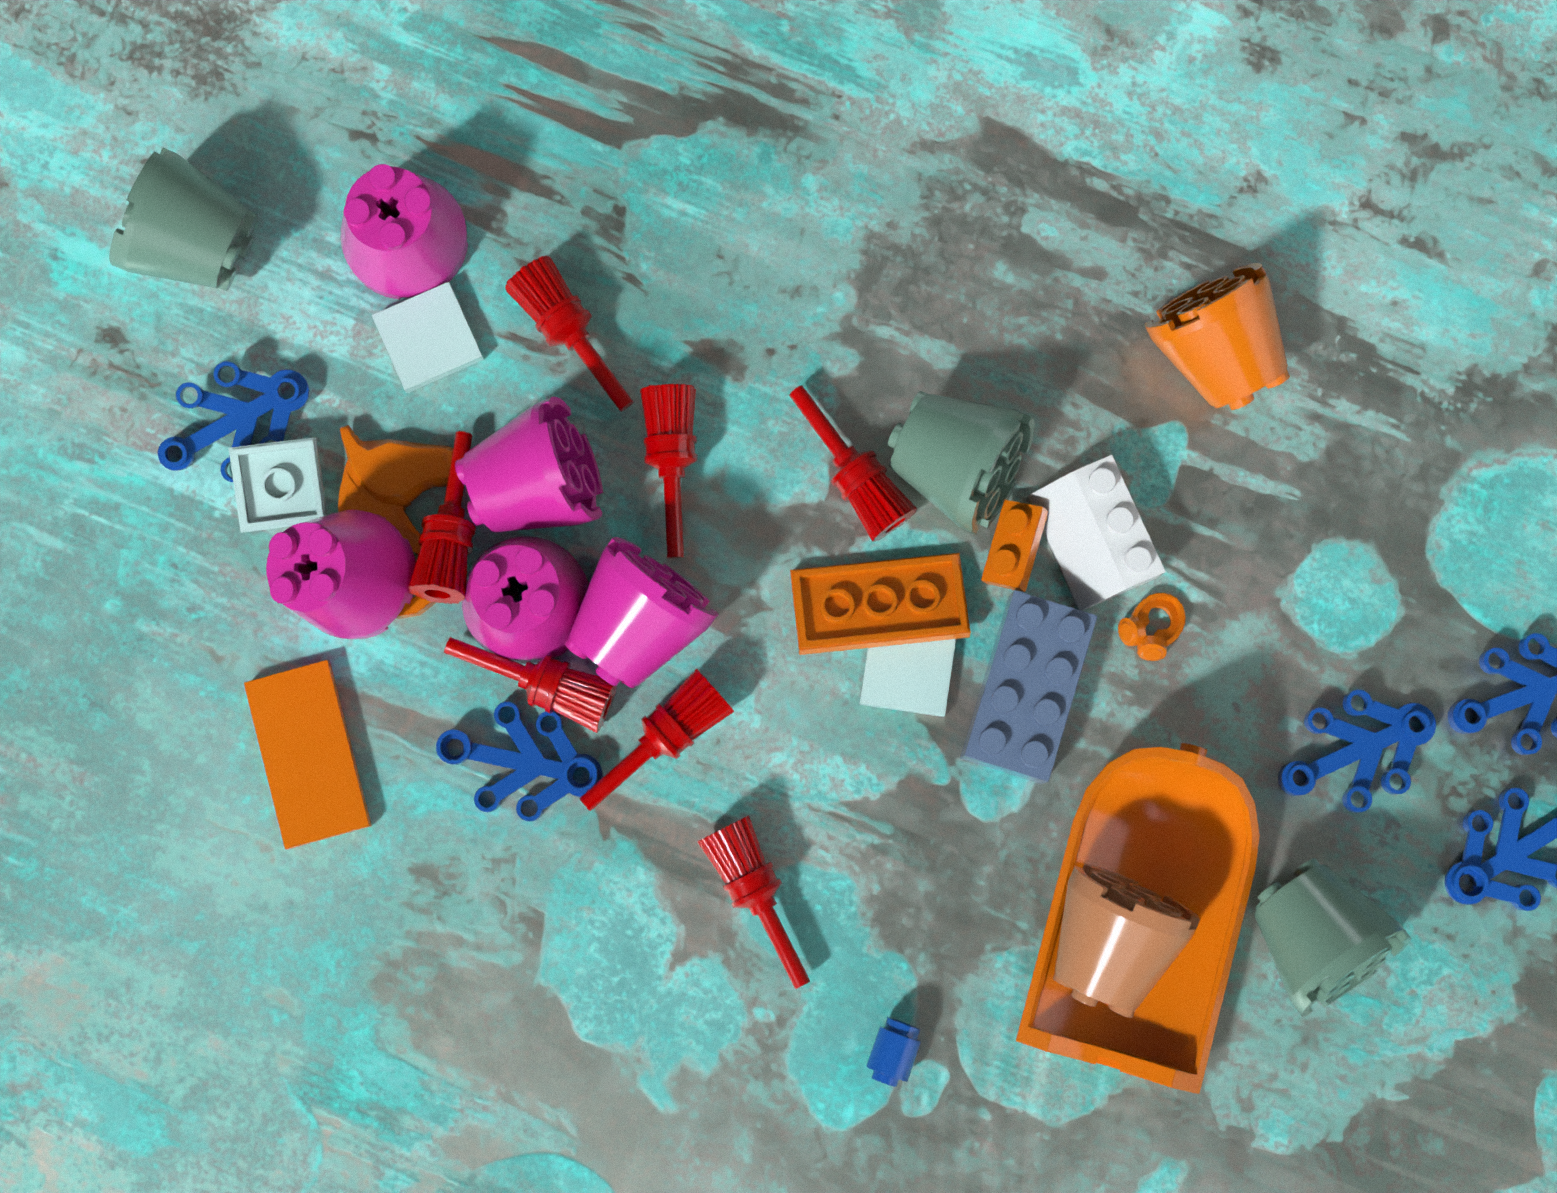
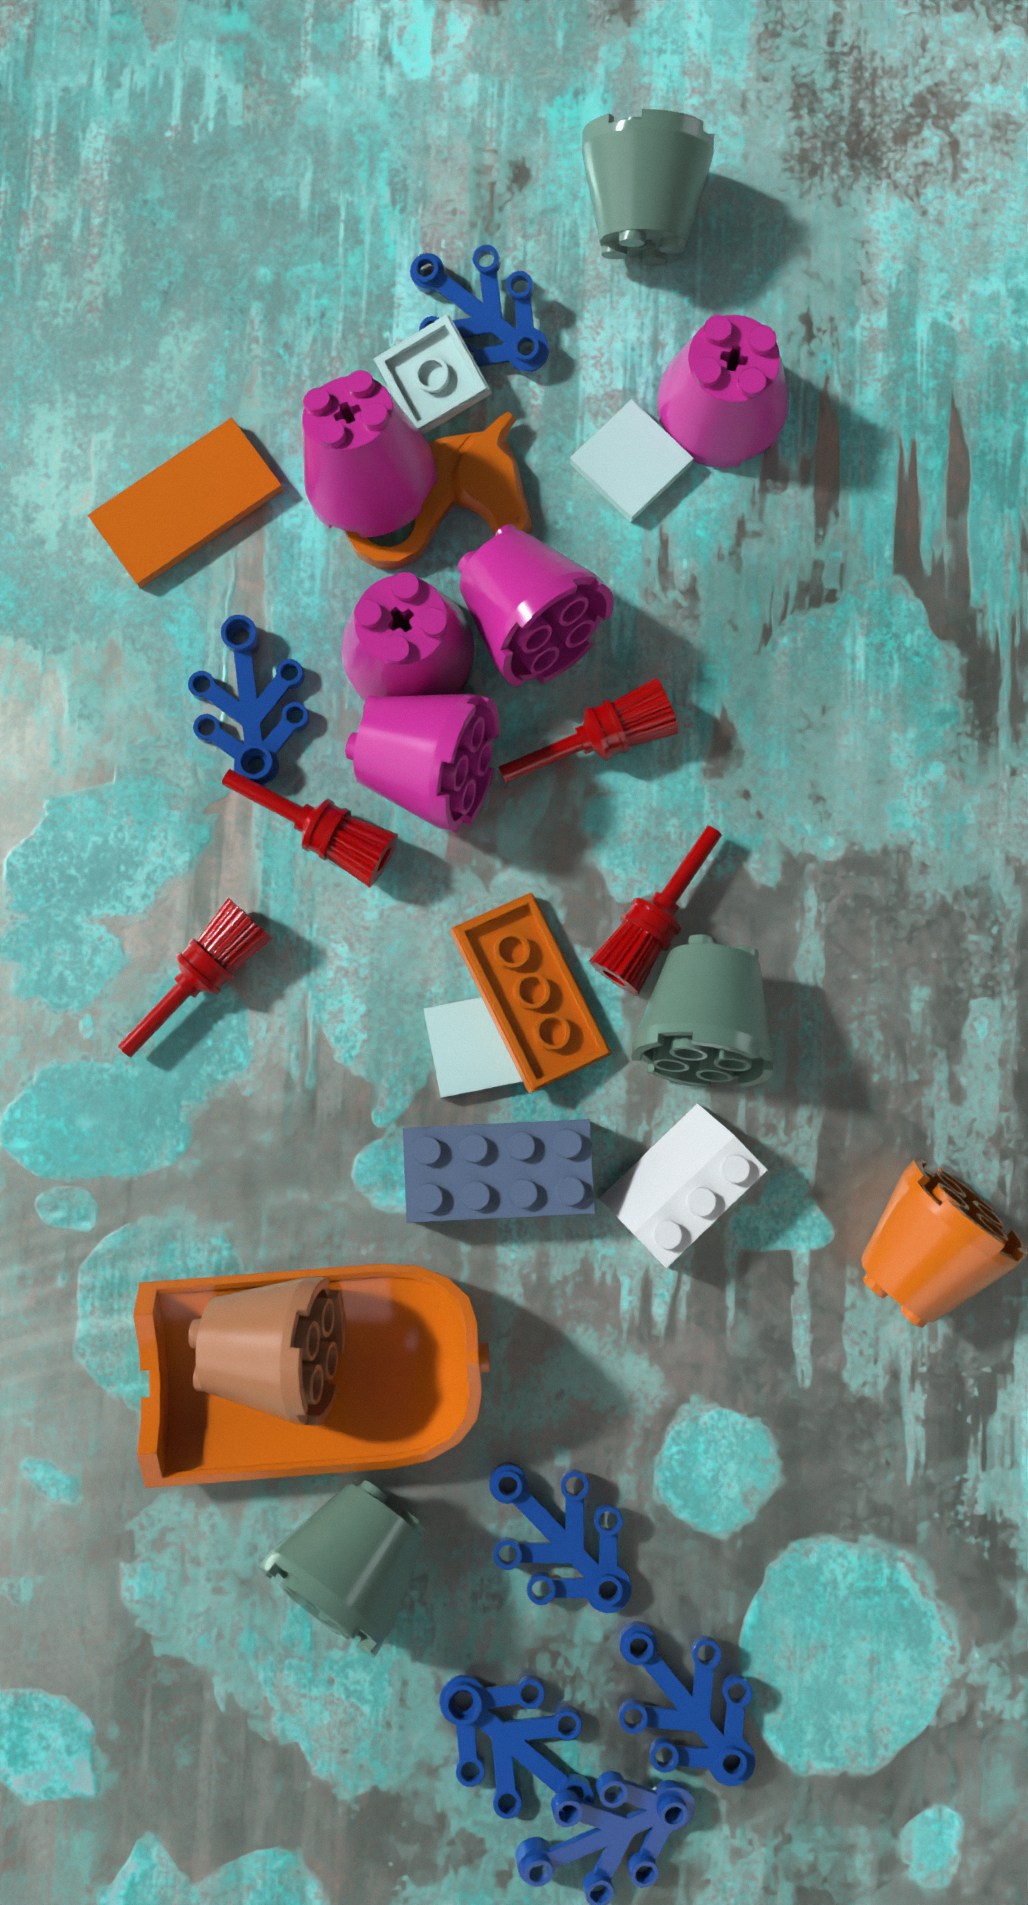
camera: 75 degrees right, 0 degrees up
red piece [409,431,476,604] -> none
red piece [444,637,617,733] -> none
red piece [505,255,634,412] -> none
blue brick [866,1017,921,1087] -> none
orange plate [981,499,1048,592] -> none
orange piece [1118,593,1186,661] -> none

